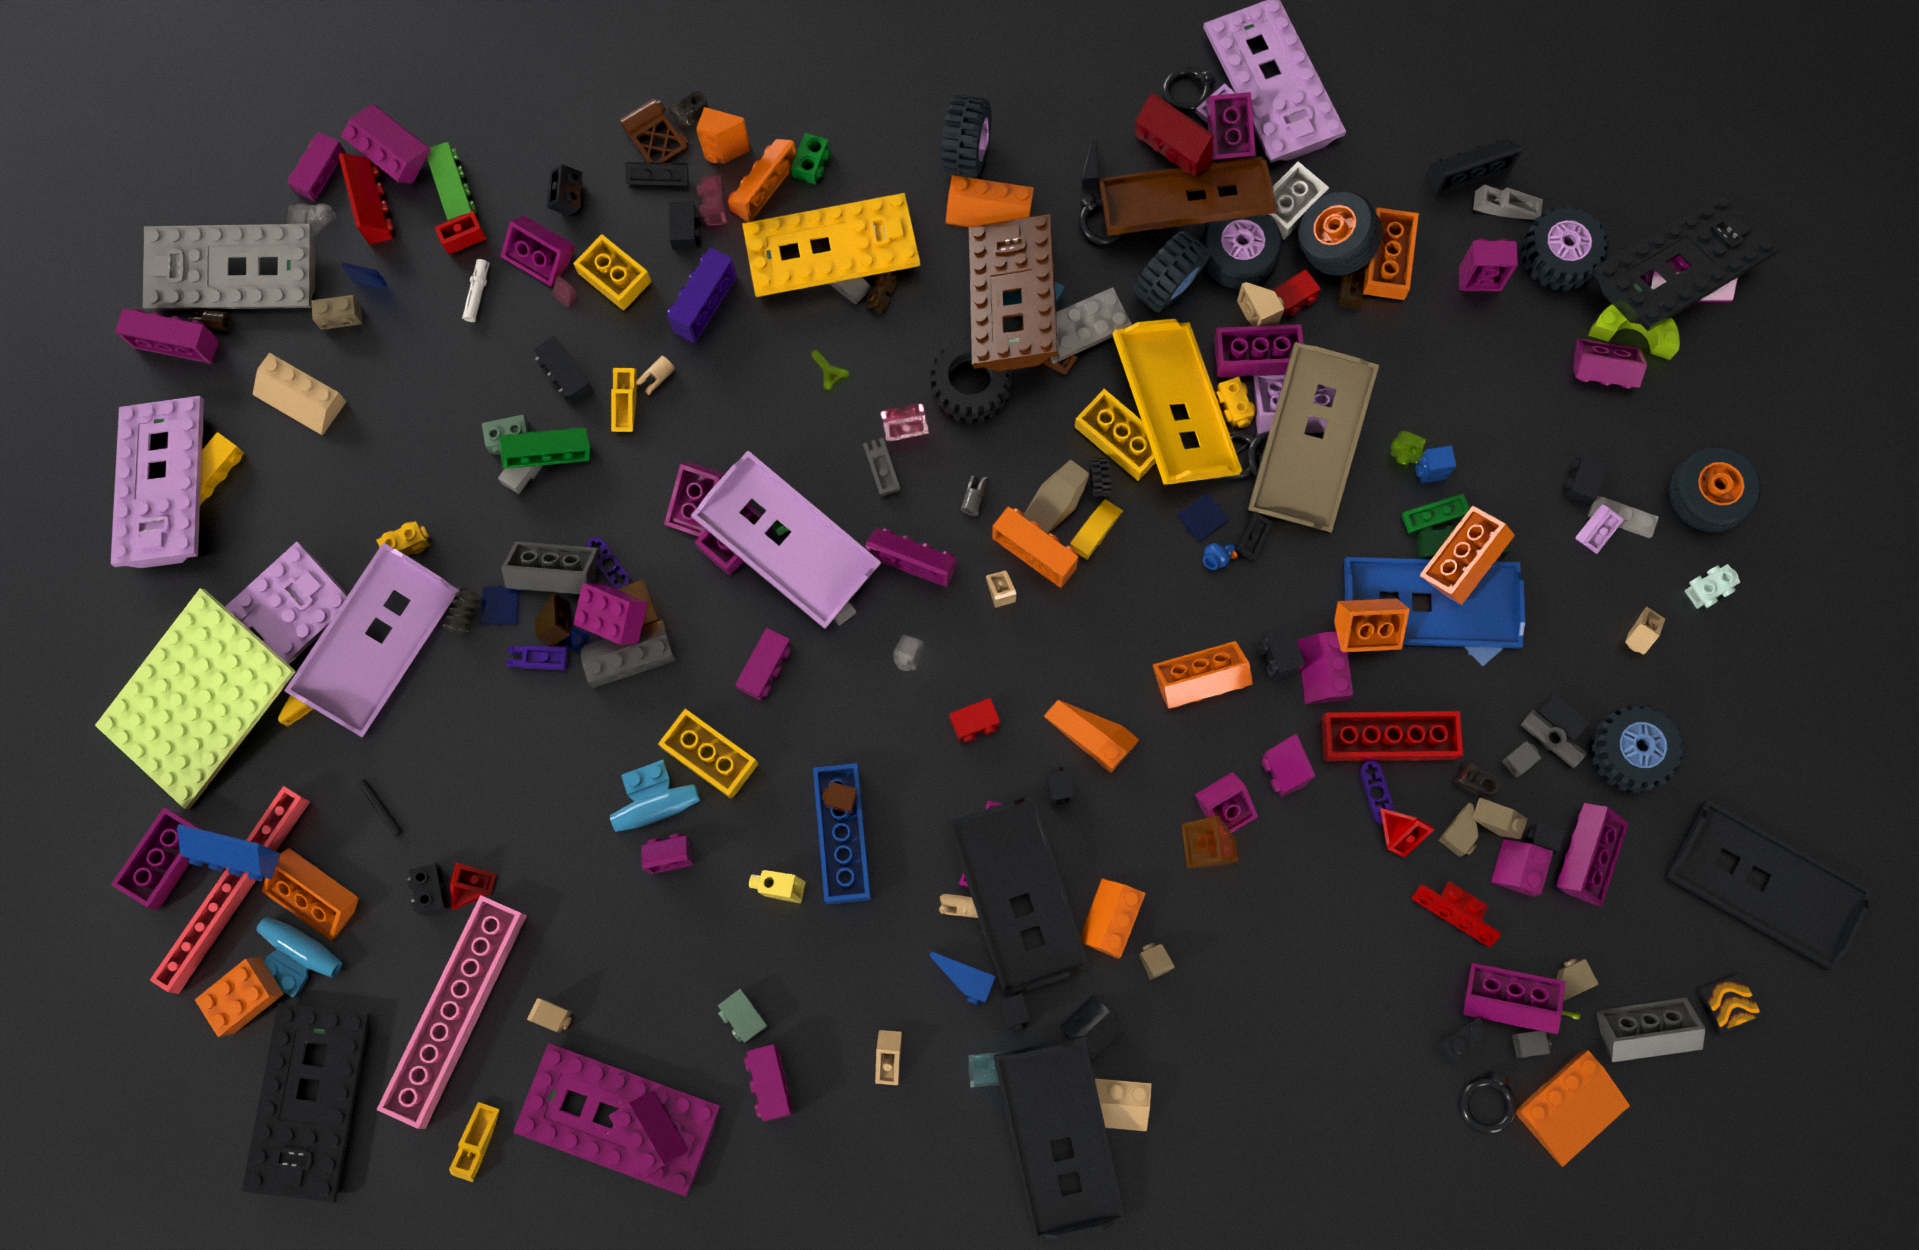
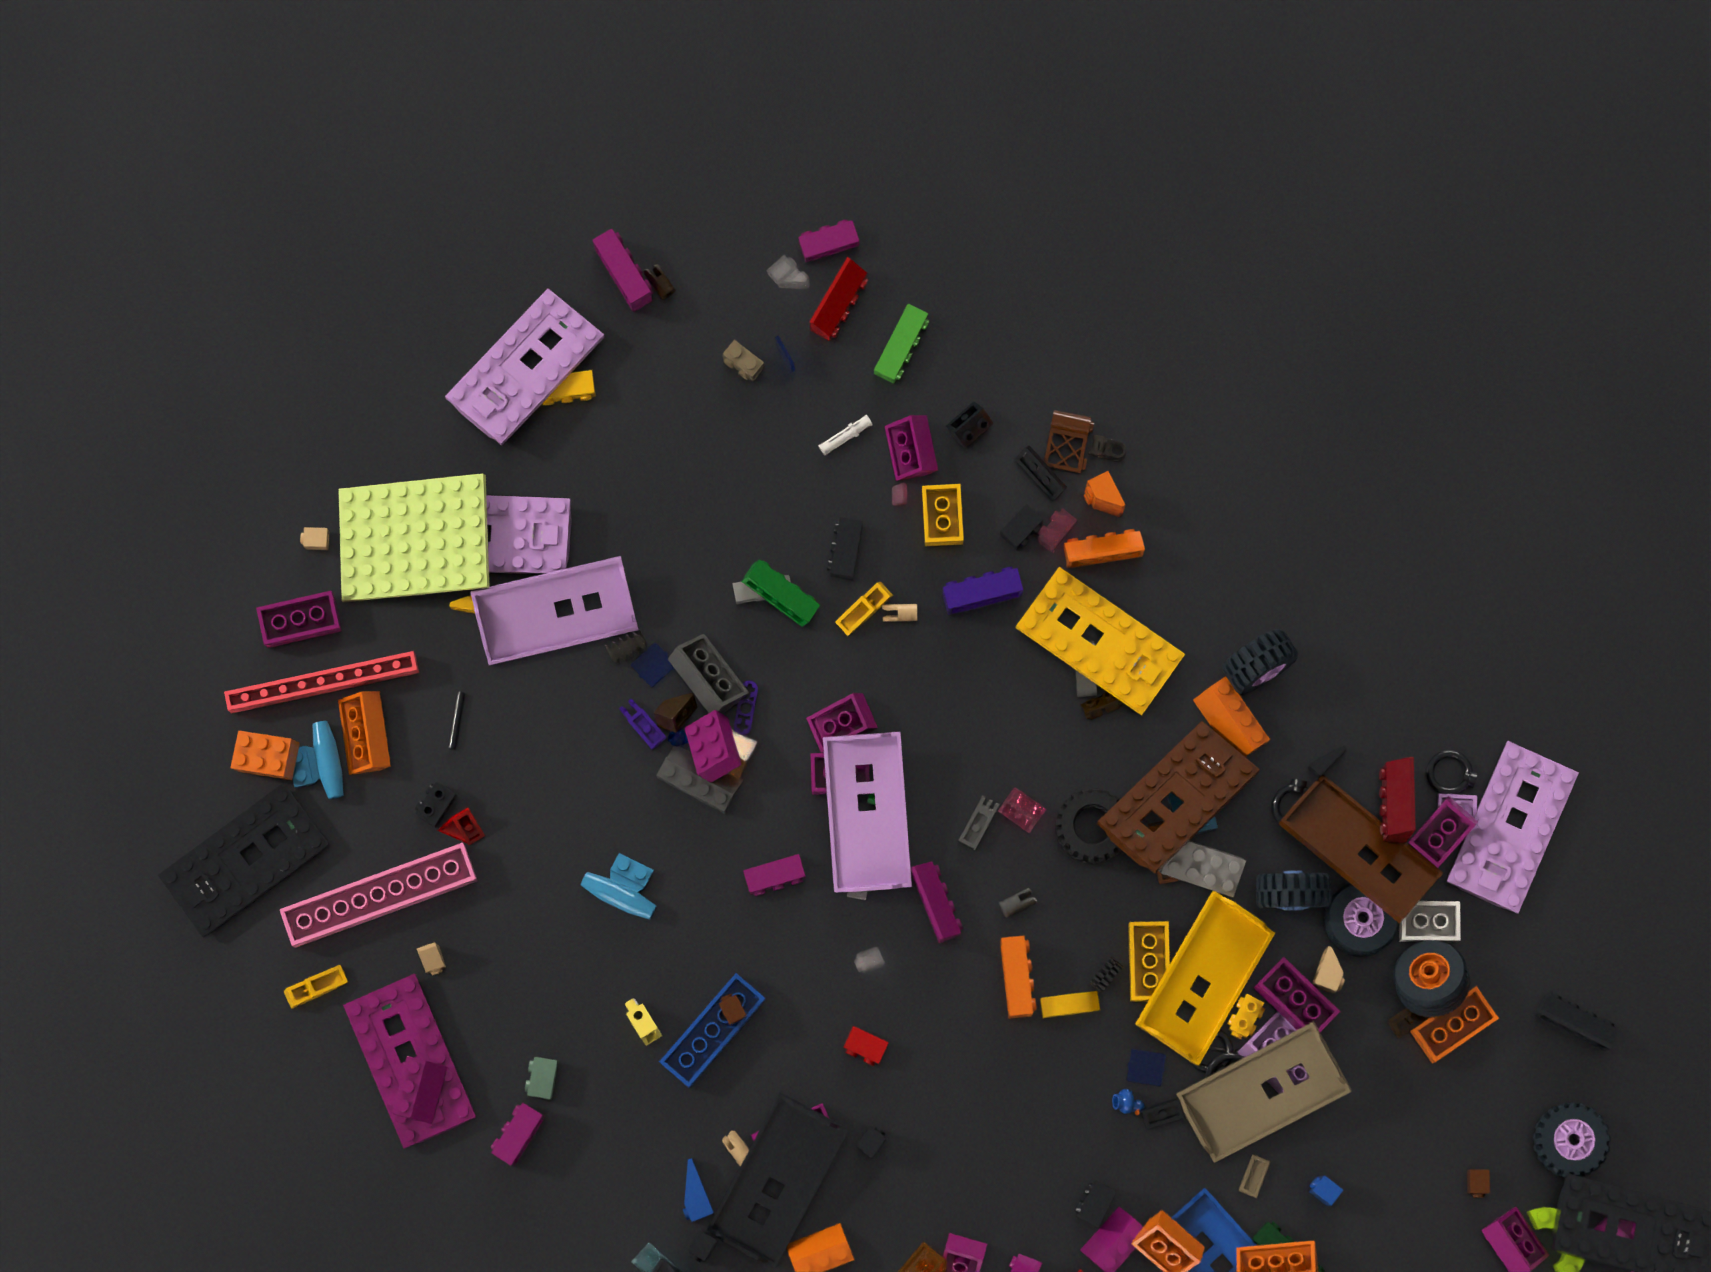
camera: 45 degrees right, 5 degrees up
light grey piece [143,224,316,310] -> none
blue slope [177,824,281,882] -> none
tan slope [253,353,346,436] -> none
magenta slope [341,104,431,184] -> none
yellow brick [376,521,430,556] -> none
red brick [434,211,487,255] -> none
sand green brick [482,415,530,455] -> none
magenta slope [642,834,694,874] -> none
yellow brick [658,709,759,799] -> none
green brick [791,133,831,185] -> none
clear neon green piece [811,350,849,390] -> none
tan slope [875,1030,902,1085] -> none
tan slope [986,570,1016,608] -> none
dark tan piece [1024,459,1090,534] -> none
orange wedge [1044,700,1139,773] -> none
orange slope [1153,641,1253,708] -> none
red brick [1272,269,1321,318] -> none
clear neon green brick [1390,431,1427,466] -> none
green plate [1401,494,1470,534] -> none
magenta brick [1459,239,1518,291] -> none
light grey slope [1473,185,1543,220] -> none
none -> tan brick [300,527,330,550]
none -> dark tan tile [1238,1154,1271,1198]
none -> reddish brown brick [1467,1170,1490,1198]

